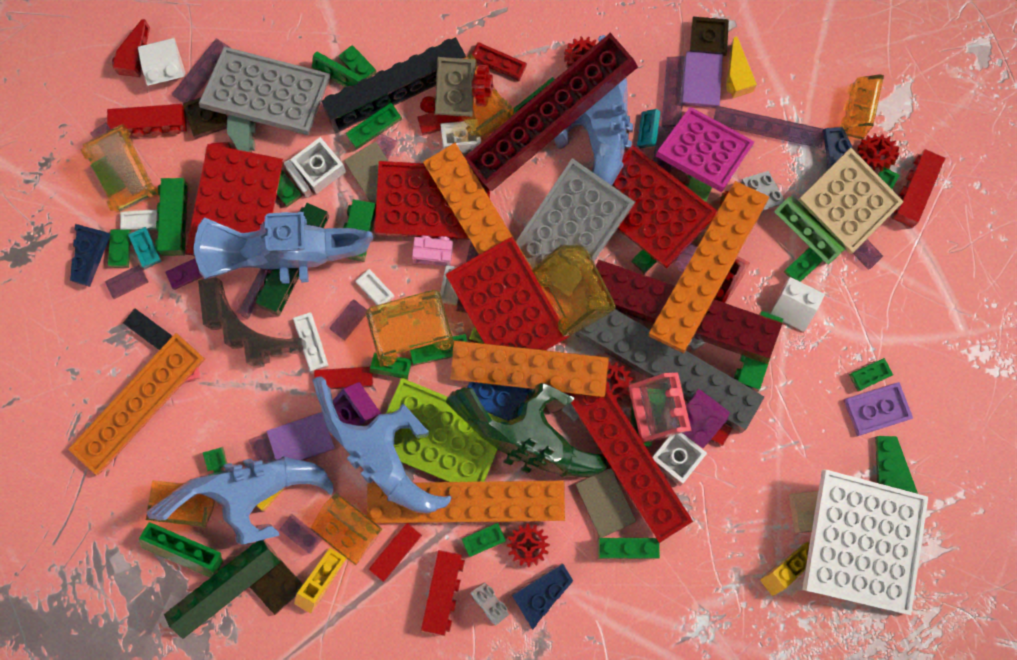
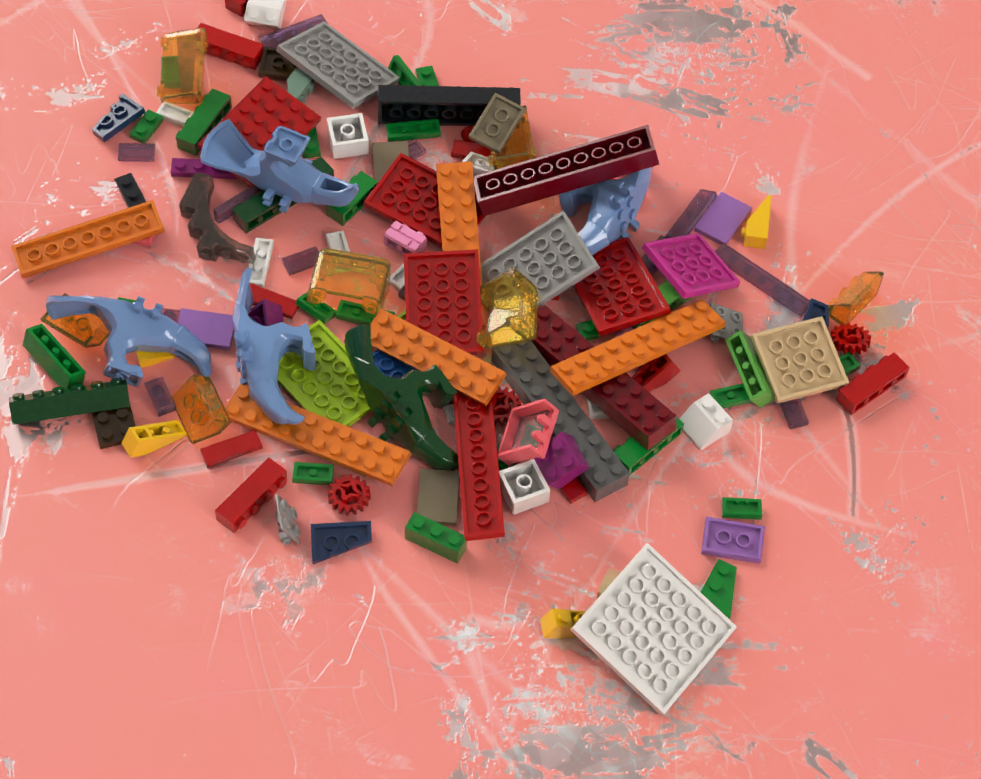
camera: 25 degrees right, 20 degrees down
teal plate [128,227,162,269] -> none
white tile [284,159,313,198] -> none
red tile [470,42,527,81] -> none
red gear [471,65,494,107] -> none
teal plate [637,109,661,149] -> none
dark brown plate [690,16,729,56] -> none

